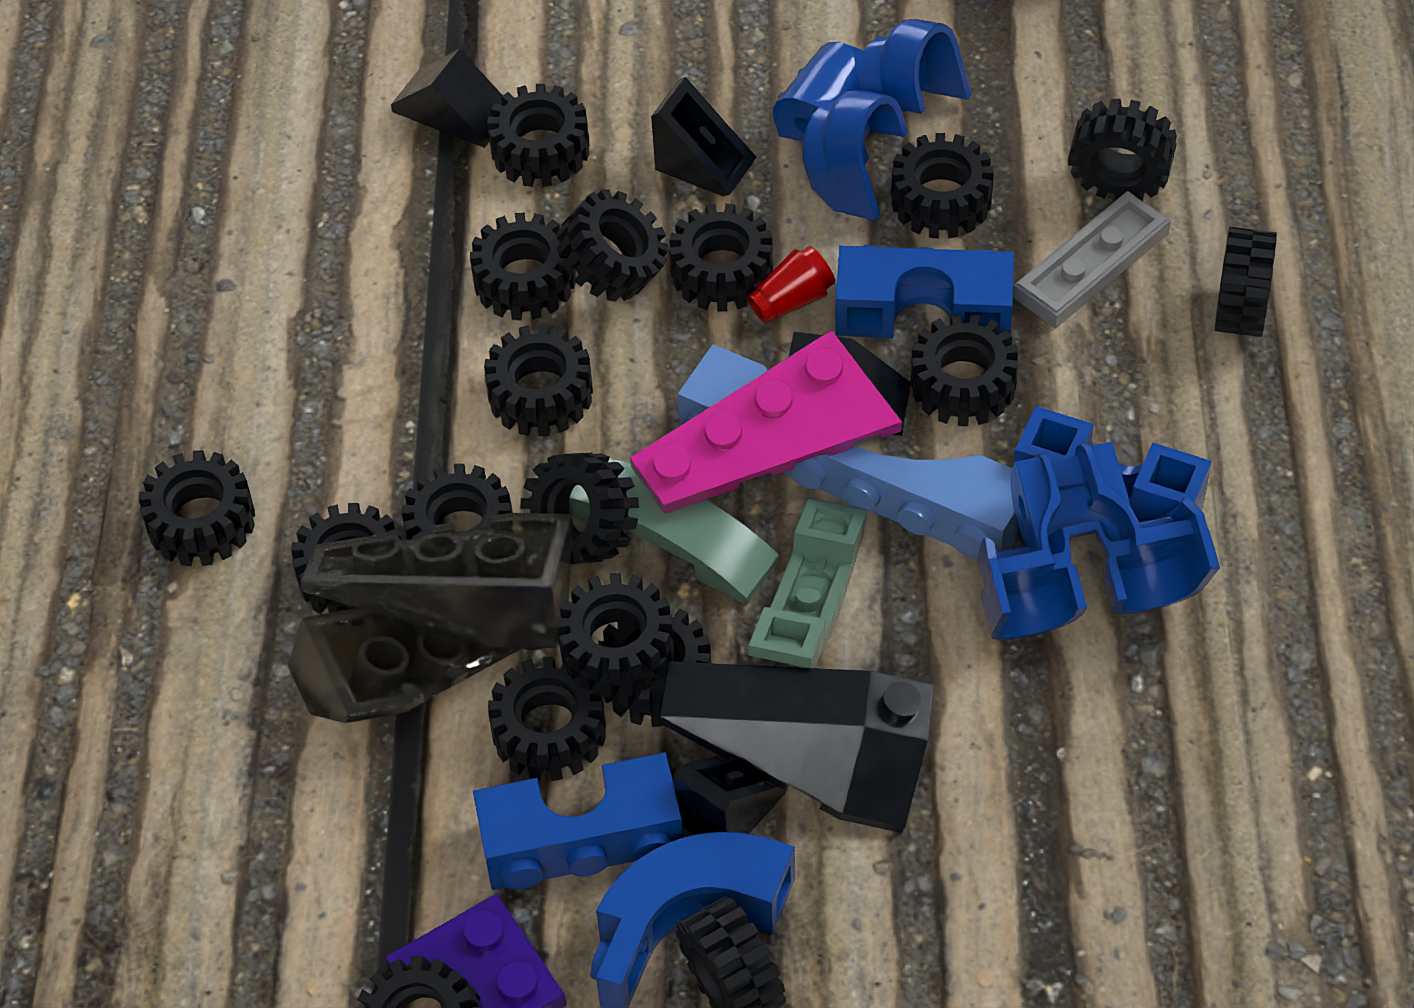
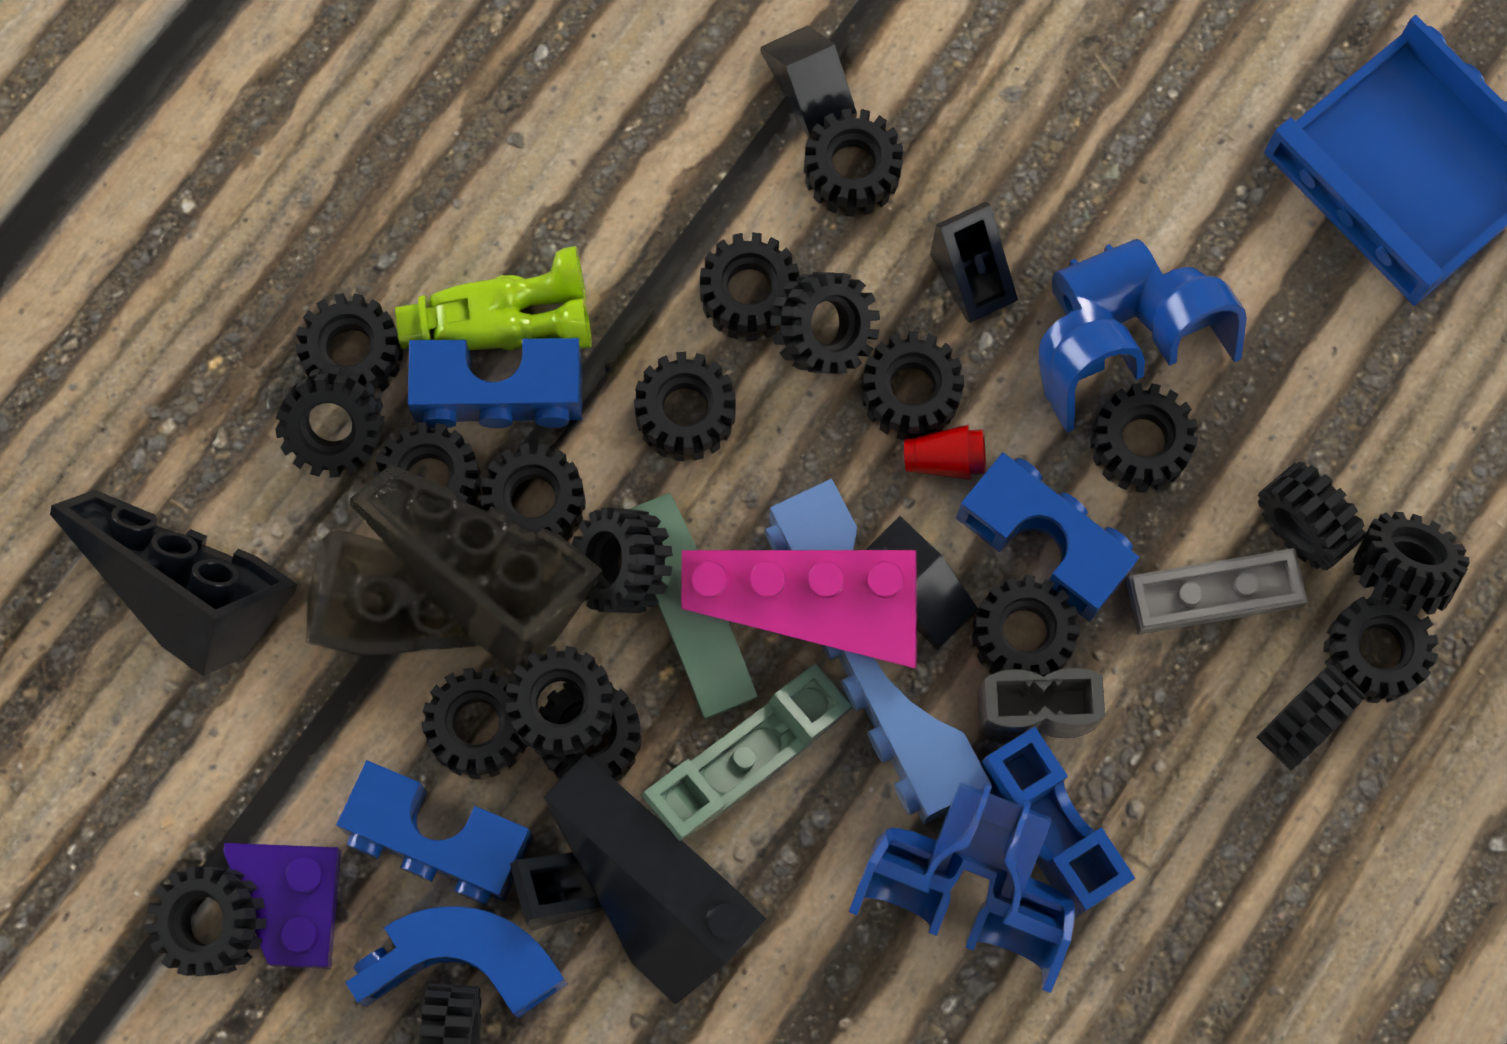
camera: 30 degrees right, 20 degrees up
none -> black wedge [50,490,297,676]
none -> black tyre [275,367,385,478]
none -> lime piece [395,246,592,351]
none -> blue arch [408,338,582,429]
none -> dark grey brick [978,668,1105,740]
none -> black tyre [1323,595,1438,703]
none -> black tyre [1353,512,1470,615]

